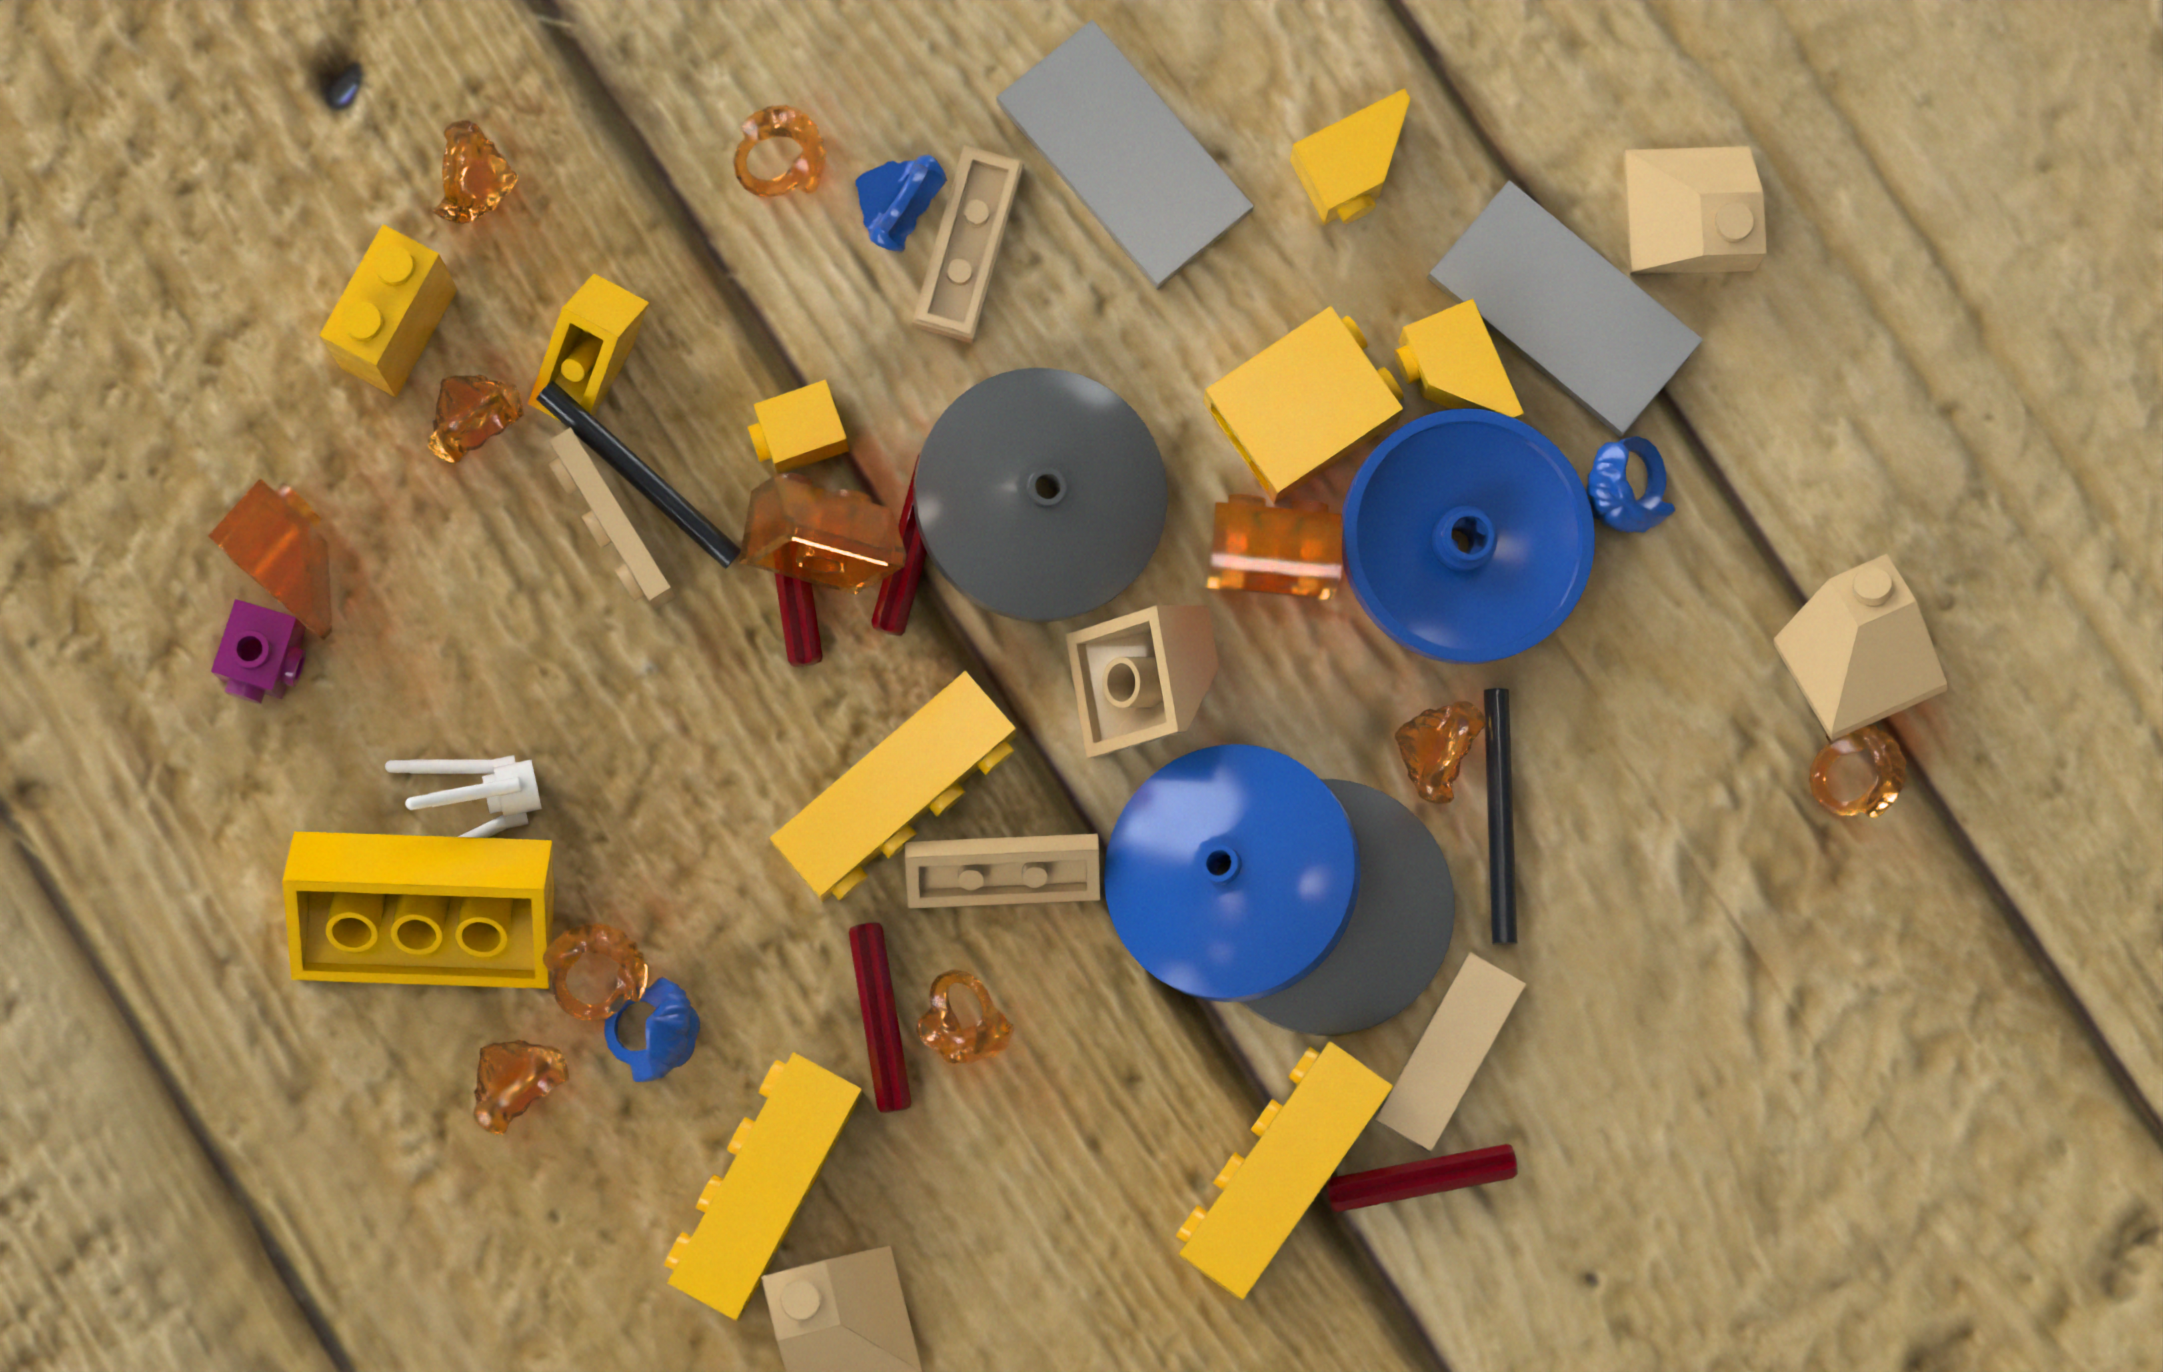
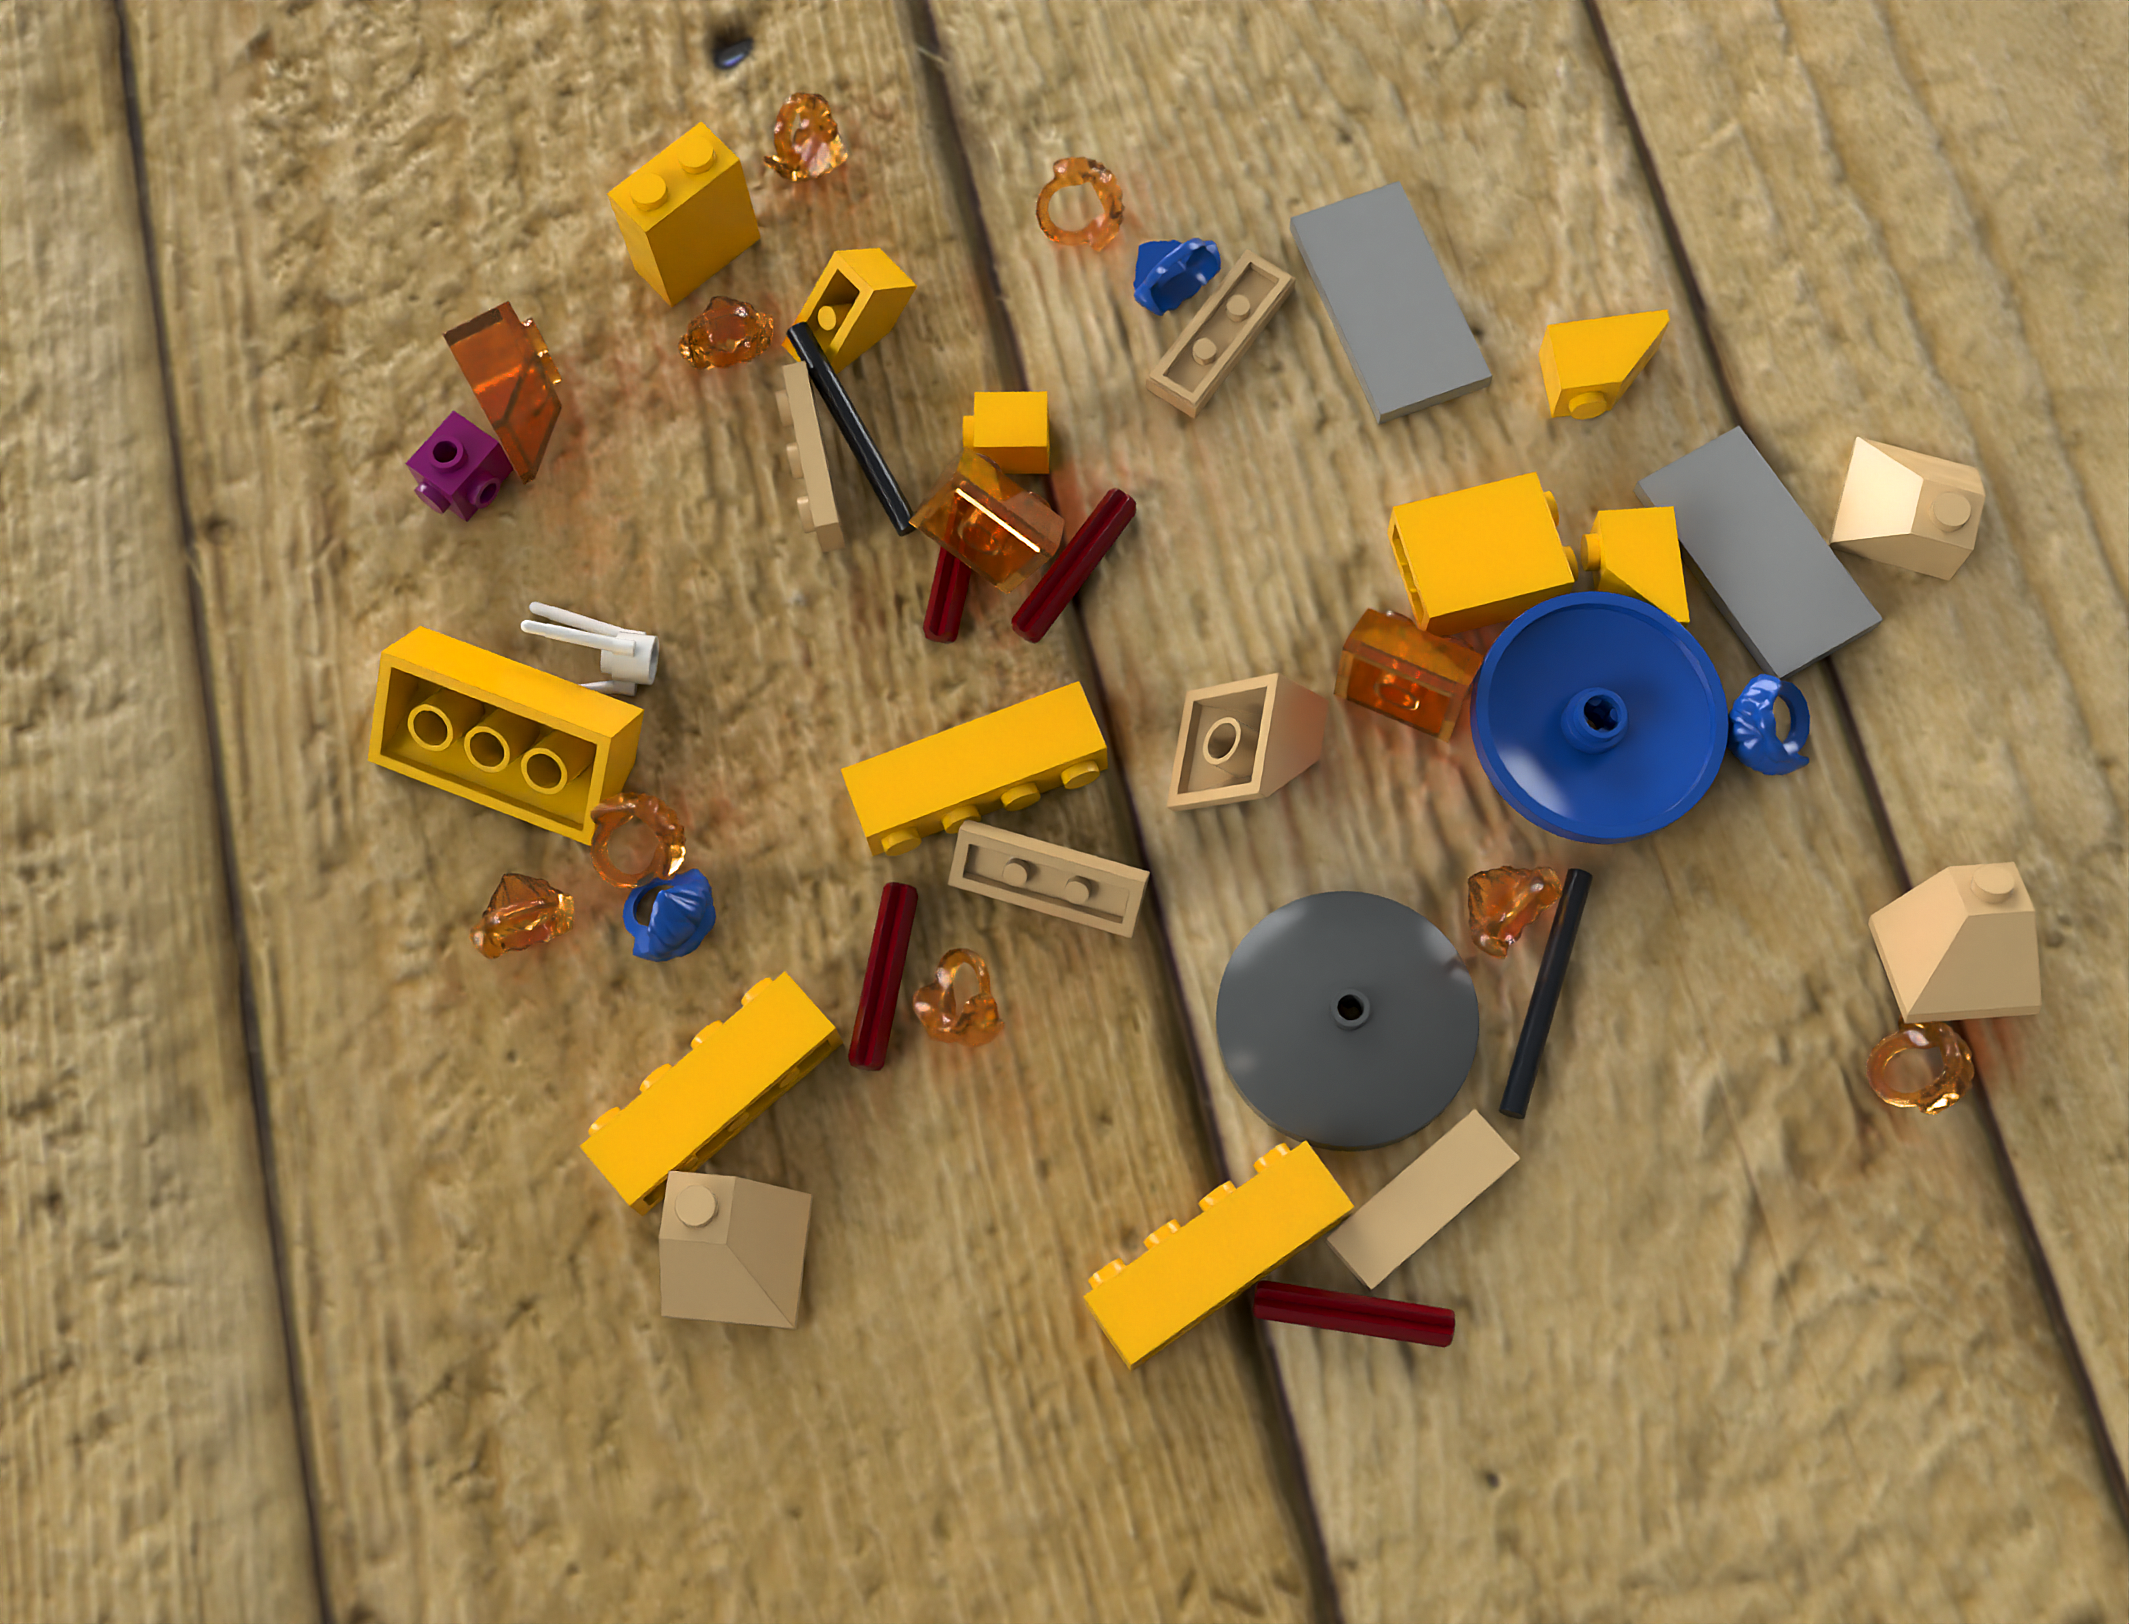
camera: 30 degrees right, 10 degrees down
dark grey dish [913,368,1168,622] -> none
blue dish [1104,744,1360,1002] -> none

